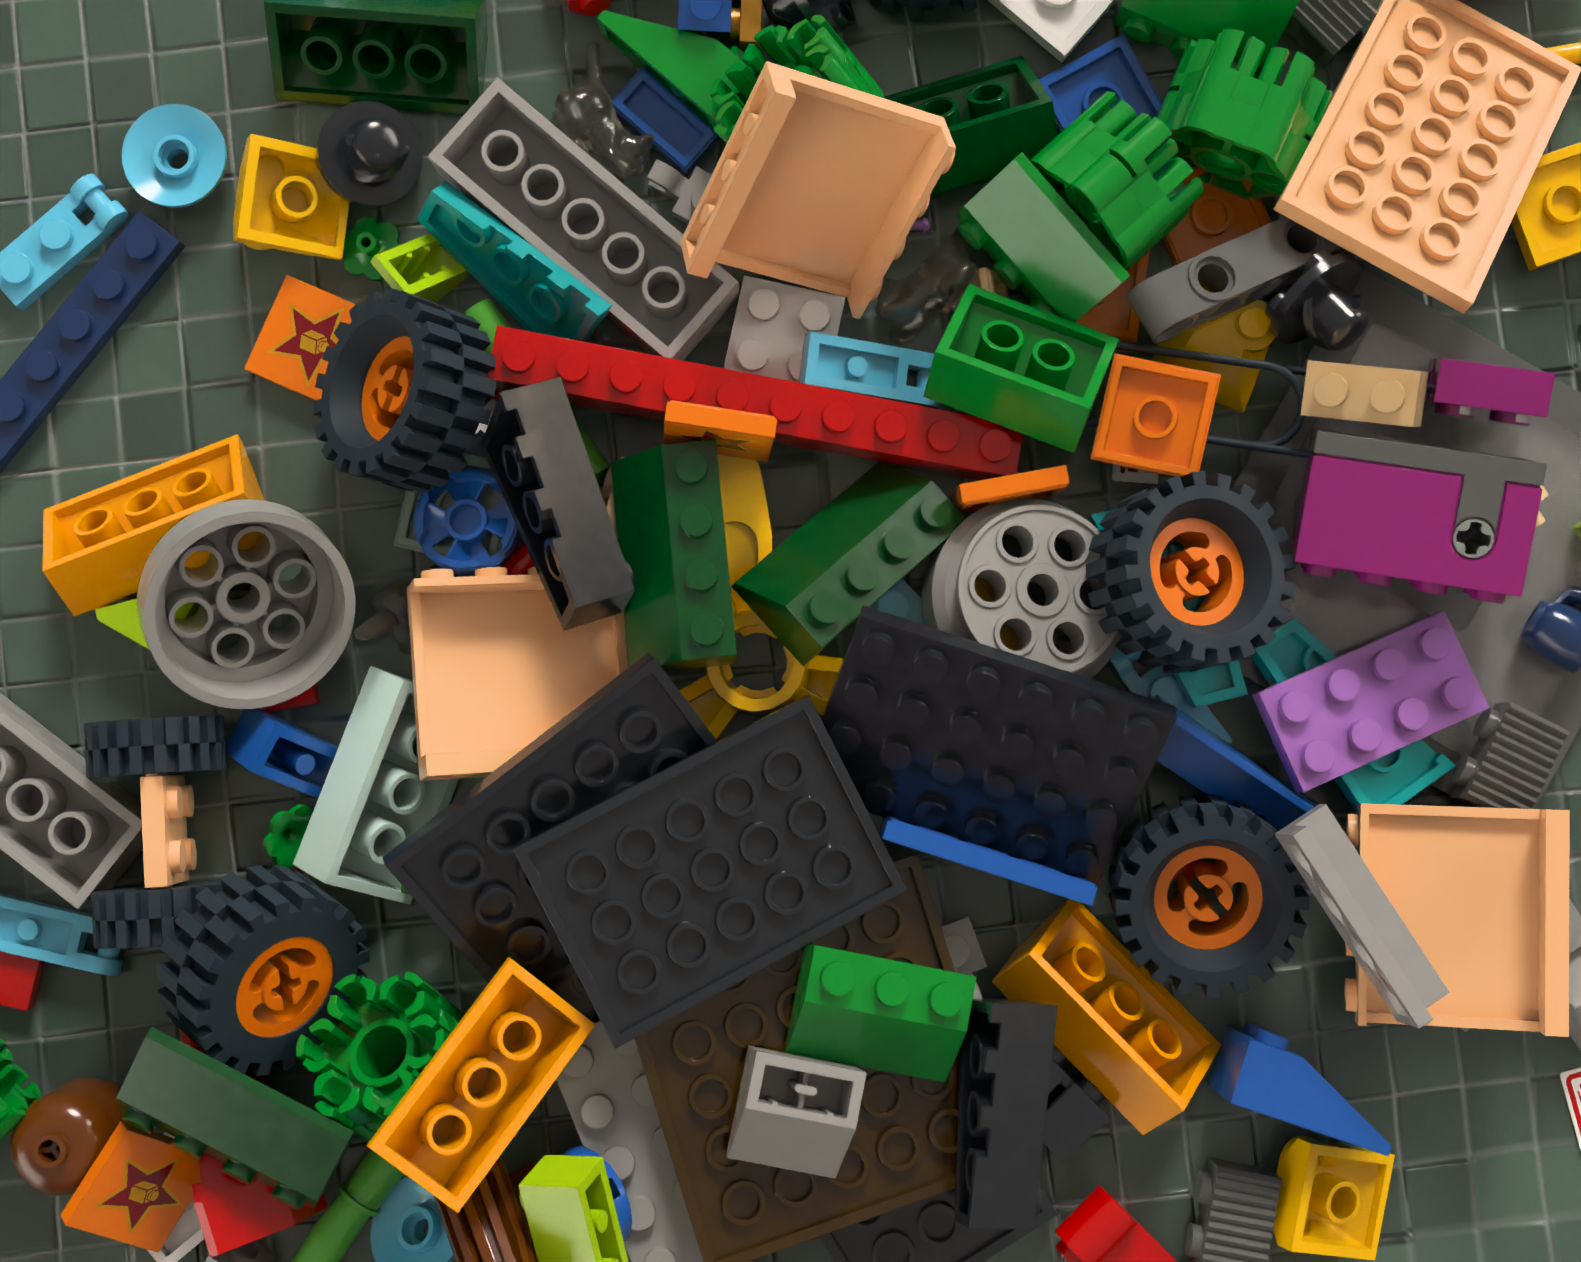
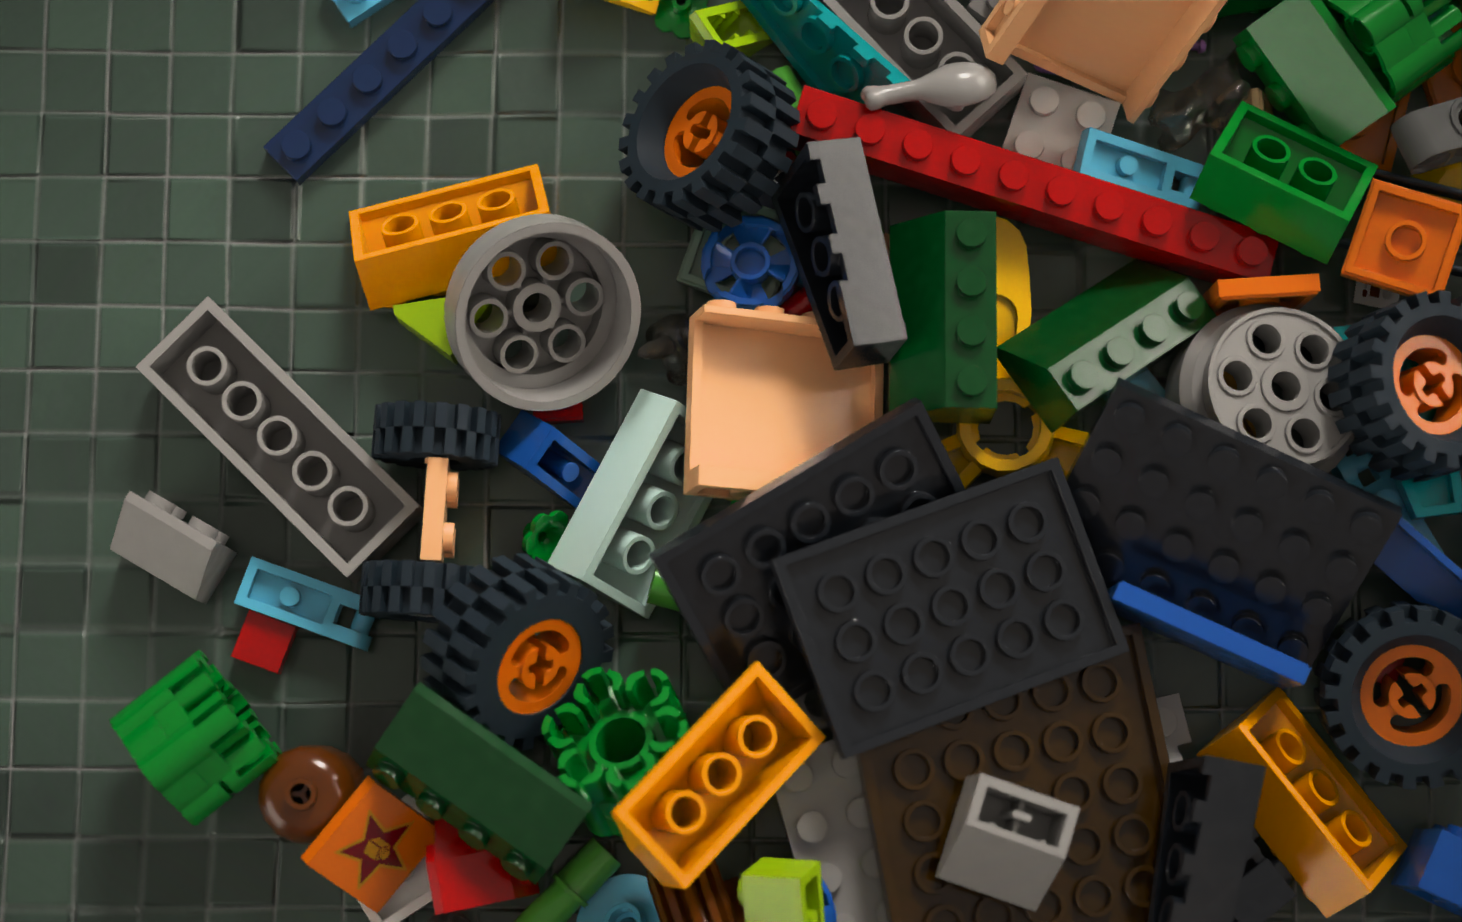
camera: 10 degrees right, 5 degrees down
orange tile [244,275,356,401] -> none
orange tile [663,400,777,462] -> none
green slope [784,944,977,1082] -> none
none -> light grey piece [860,62,997,111]

